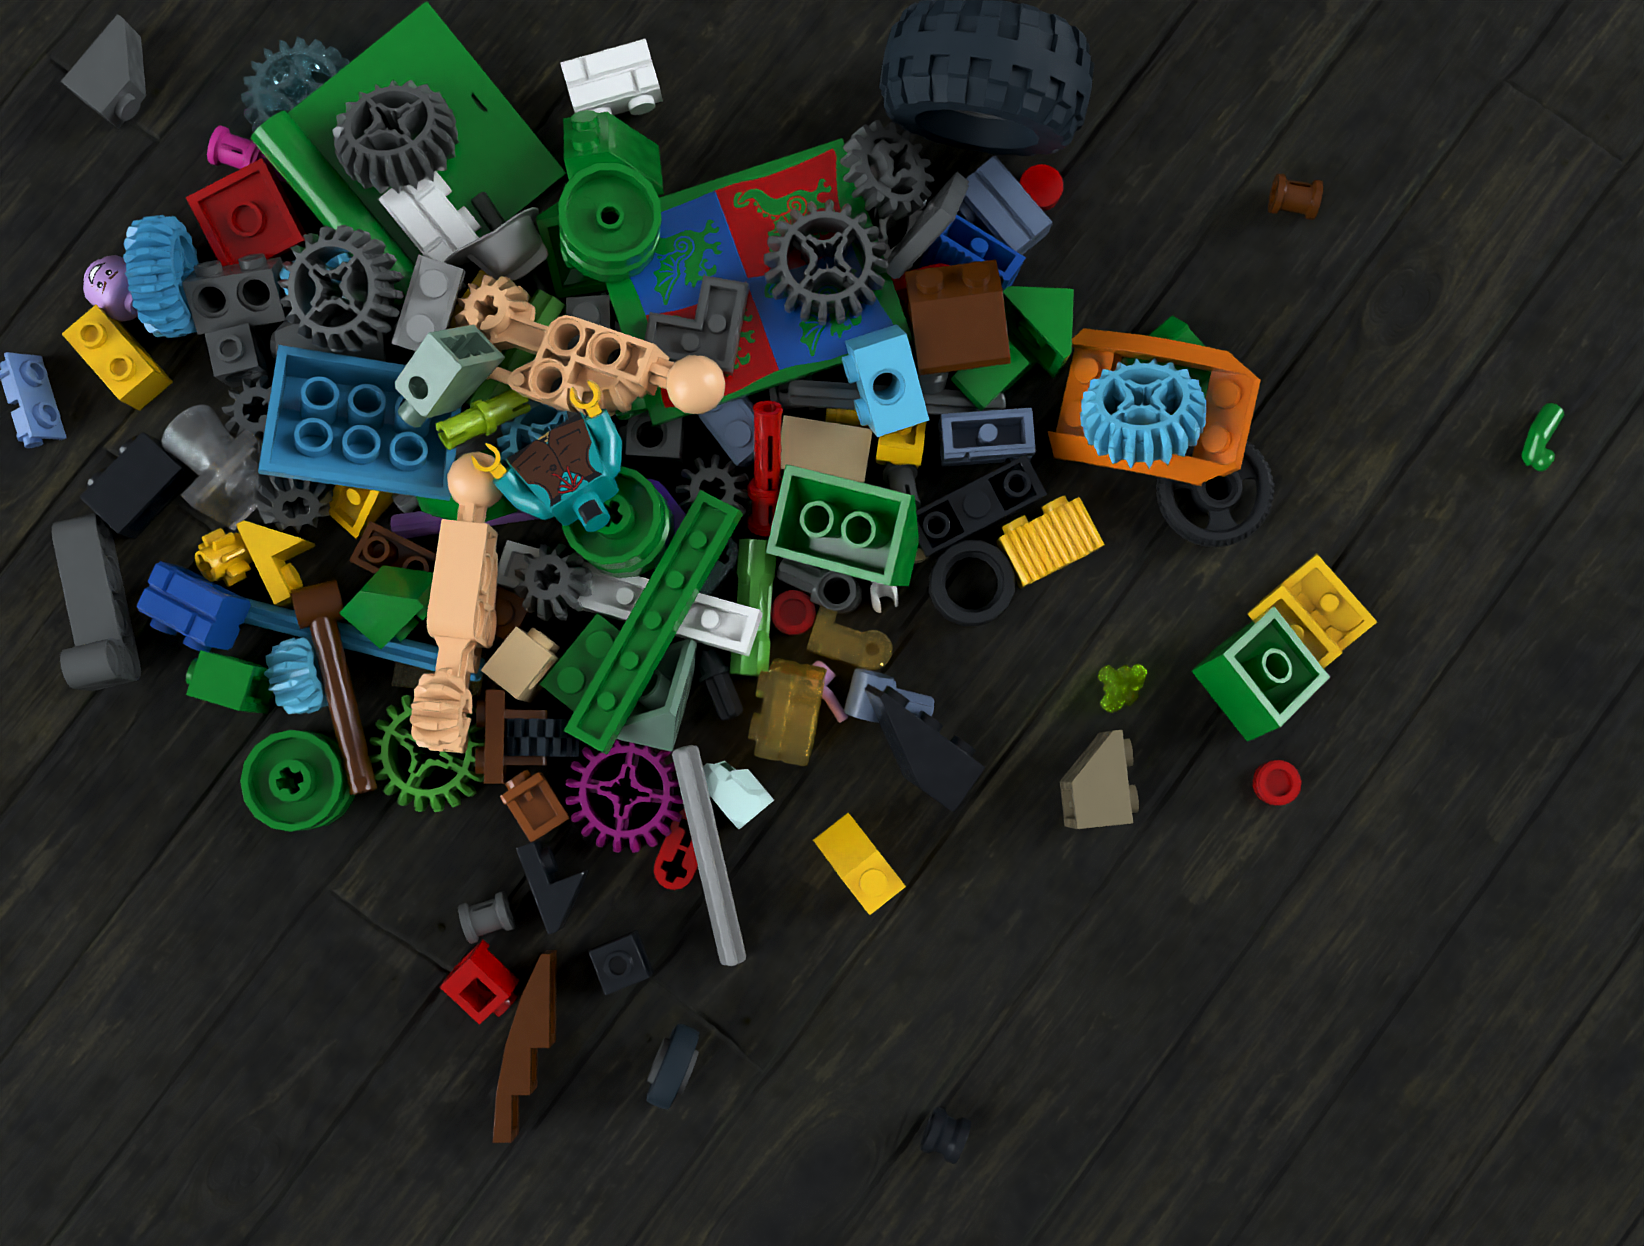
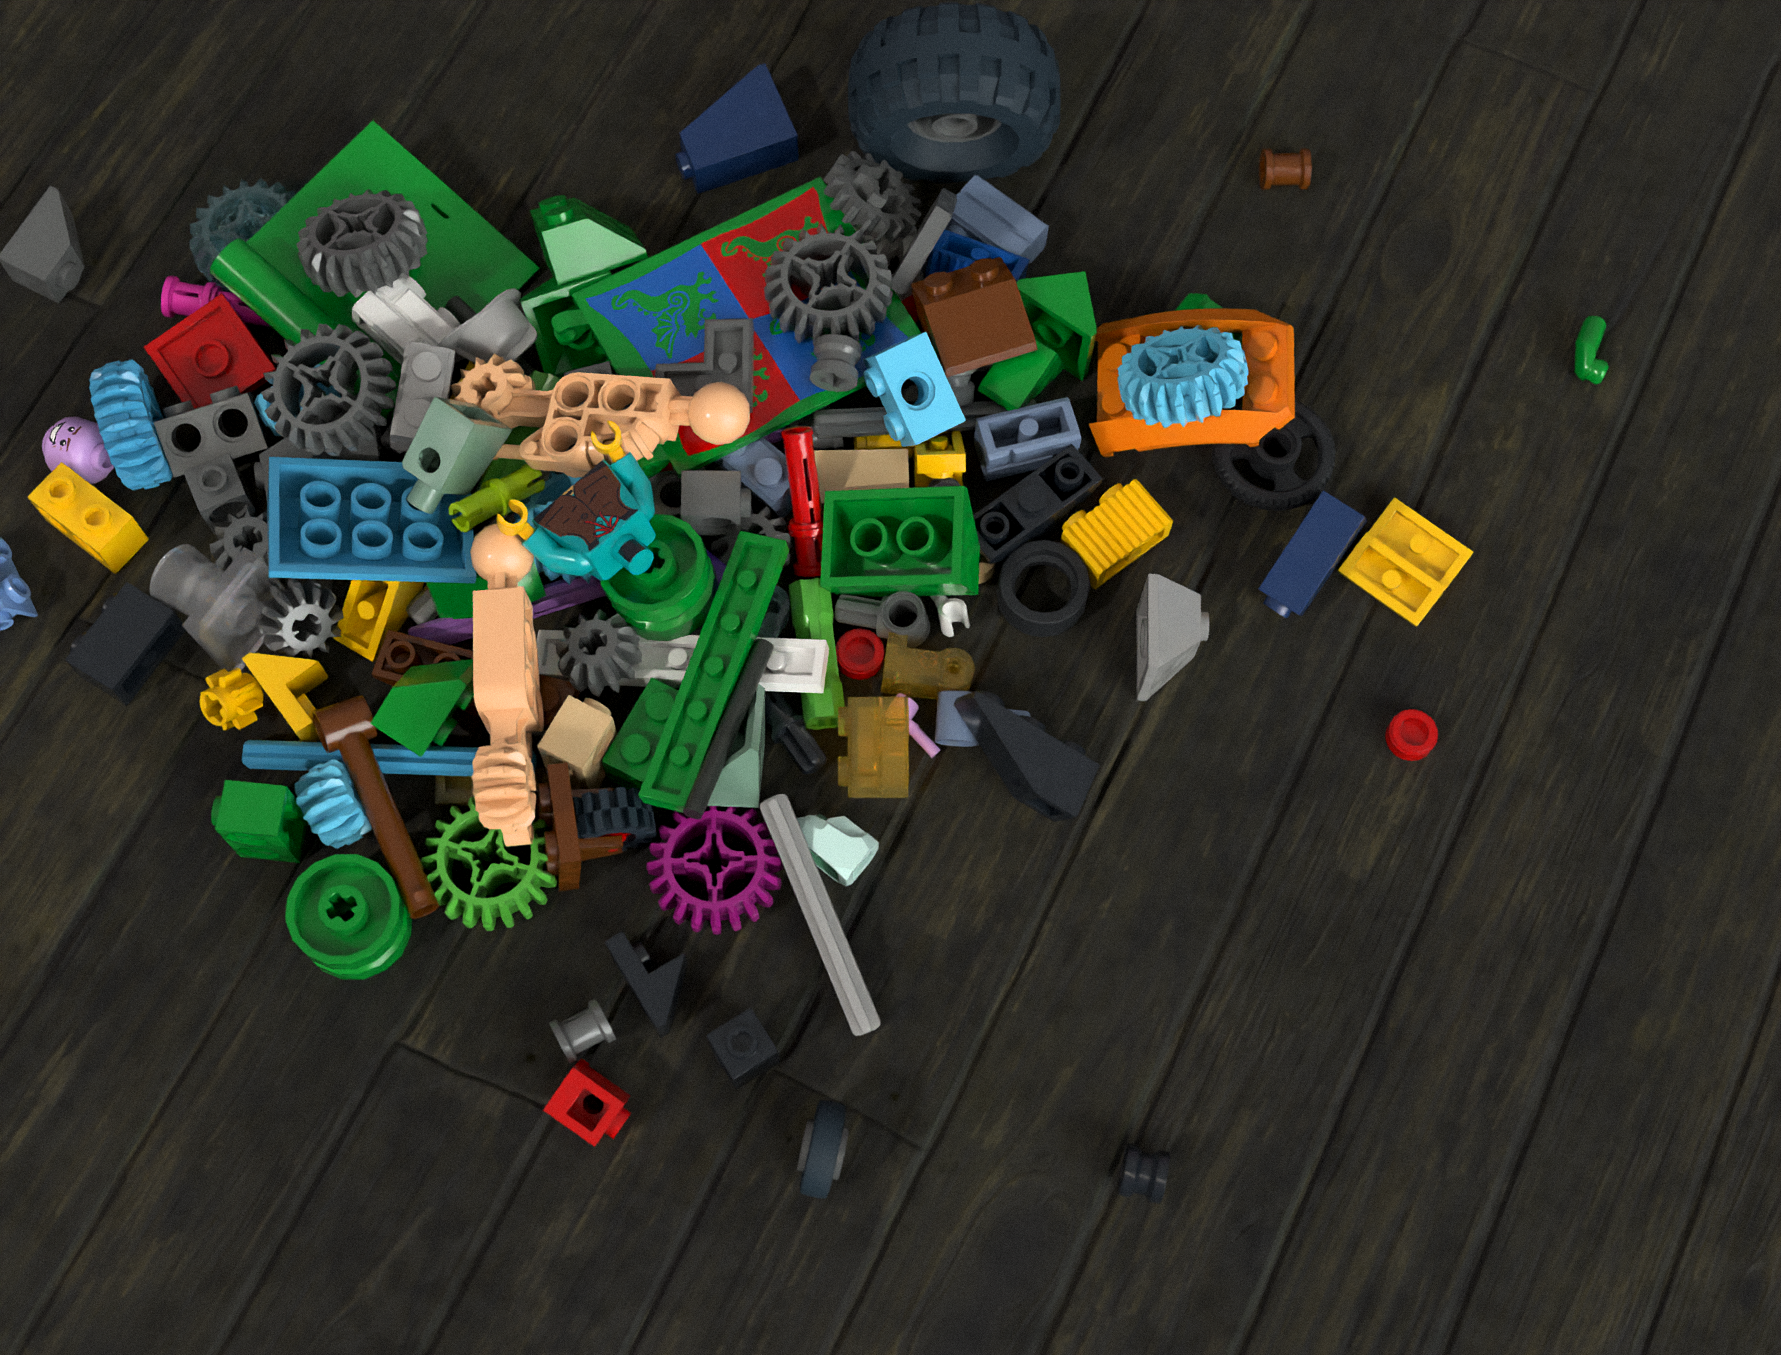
camera: 15 degrees left, 15 degrees down
dark grey beam [51,513,141,691] -> none
blue brick [137,561,251,652] -> none
reddish brown slope [492,950,557,1143] -> none
dark orange bracket [500,769,570,842] -> none
green wheel [558,163,662,282] -> none
white brick [561,39,663,115] -> none
red beam [654,808,698,890] -> none
yellow slope [813,812,906,915] -> none
red tile [1019,164,1063,211] -> none
dark tan slope [1060,730,1139,829] -> none
clear neon green plant [1097,663,1147,713] -> none
green slope [1192,606,1330,742] -> none
none -> dark blue slope [675,64,798,194]
none -> dark grey brick [681,470,751,535]
none -> pearl dark grey bar [682,639,774,820]
none -> dark grey wheel [810,334,862,392]
none -> light grey slope [1137,574,1209,701]
none -> dark blue slope [1258,490,1367,618]

